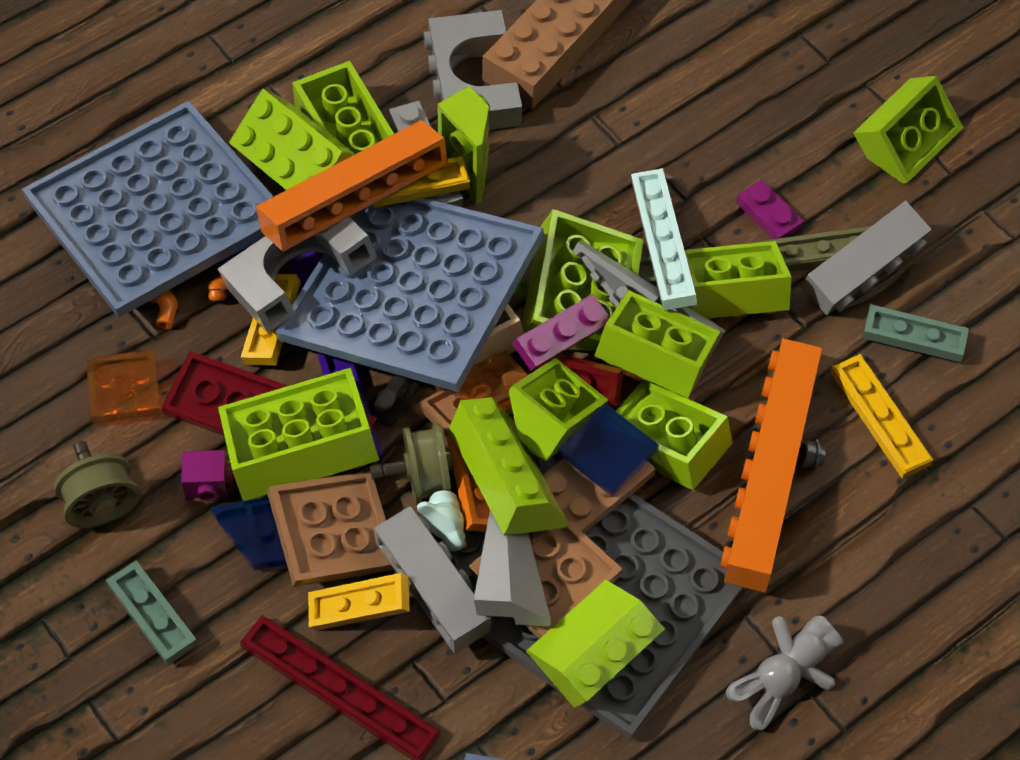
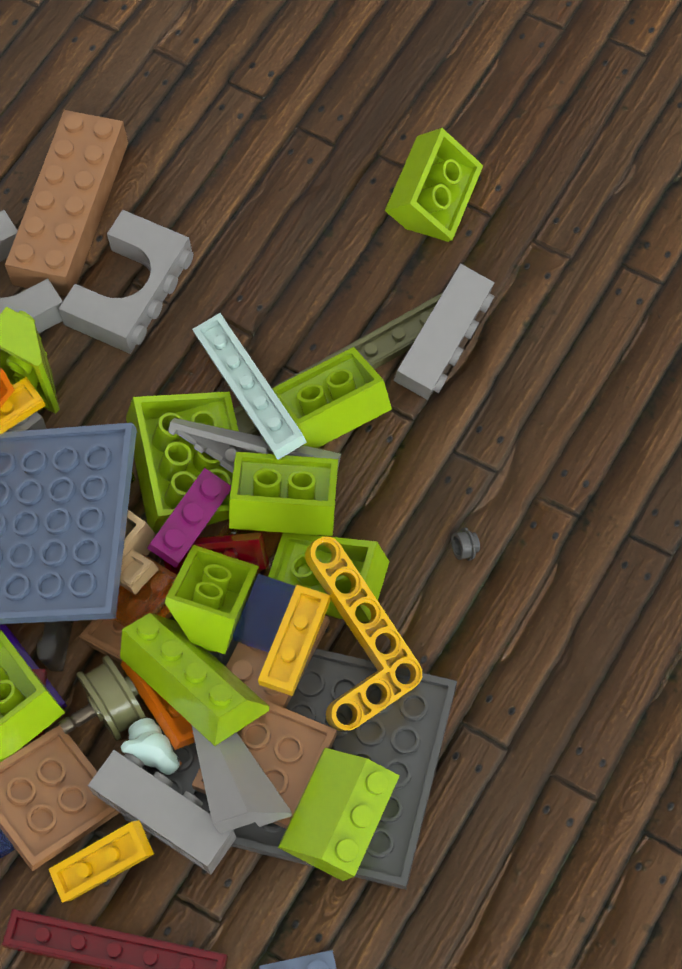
camera: 15 degrees left, 5 degrees up
orange brick [720,338,822,593] -> none
light grey animal [726,615,843,731] -> none
magenta plate [736,179,804,239] -> none
yellow tile [830,354,933,479] -> none
sand green plate [862,304,969,362] -> none
none -> light grey arch [59,210,193,354]
none -> tan tile [120,549,159,595]
none -> yellow plate [258,584,331,696]
none -> yellow beam [305,537,422,731]

